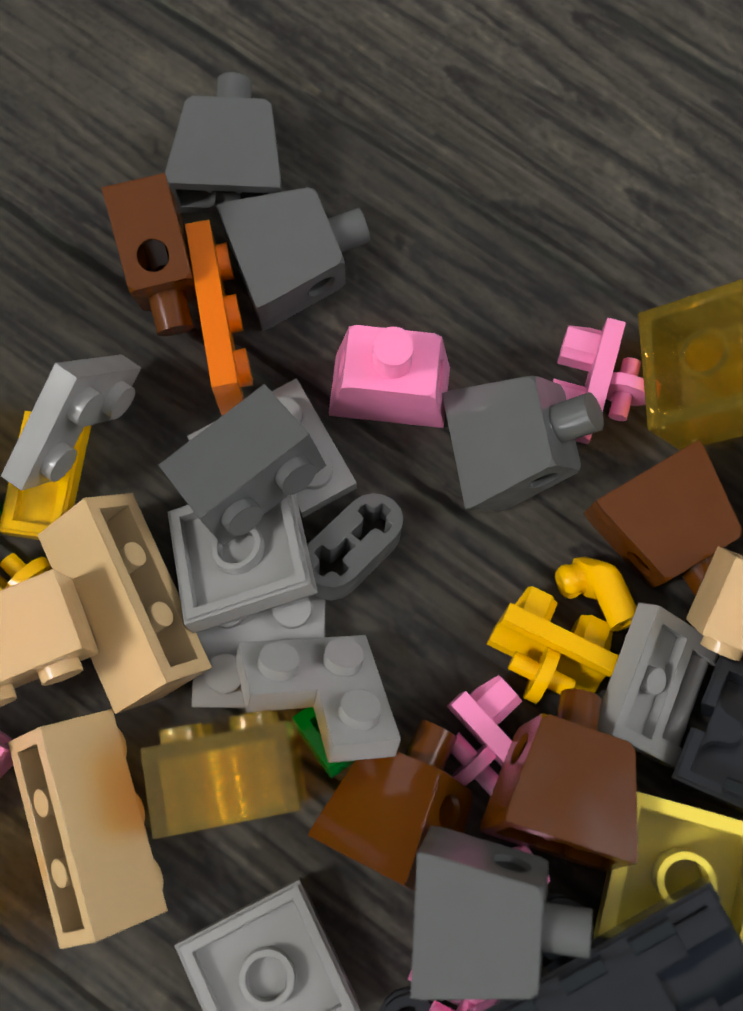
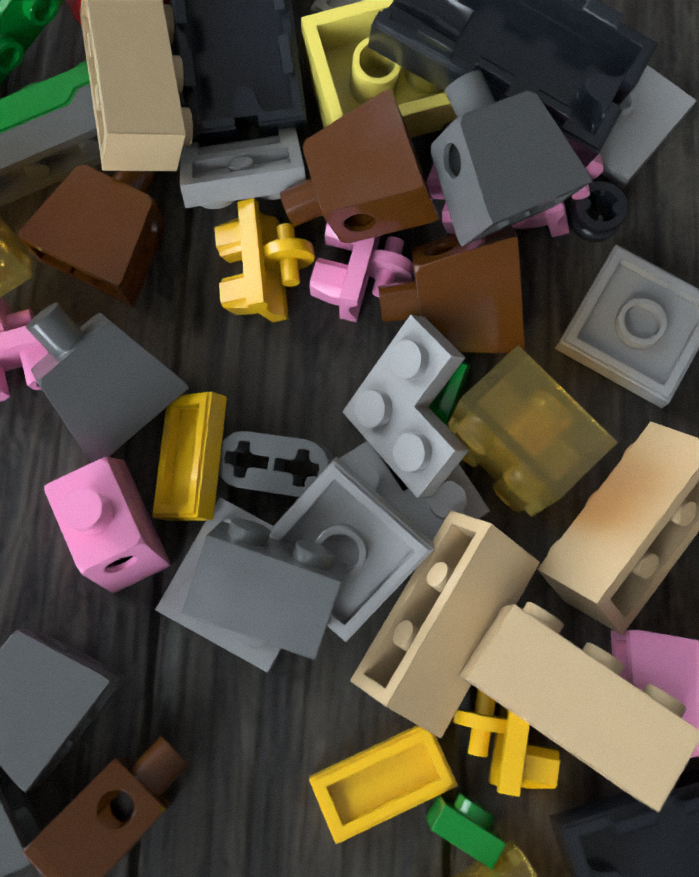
camera: 120 degrees left, 0 degrees up
light grey plate [1,354,141,491] -> none
orange plate [185,220,253,415] -> none
yellow arm [555,556,637,631] -> none
none -> yellow tile [152,391,227,521]

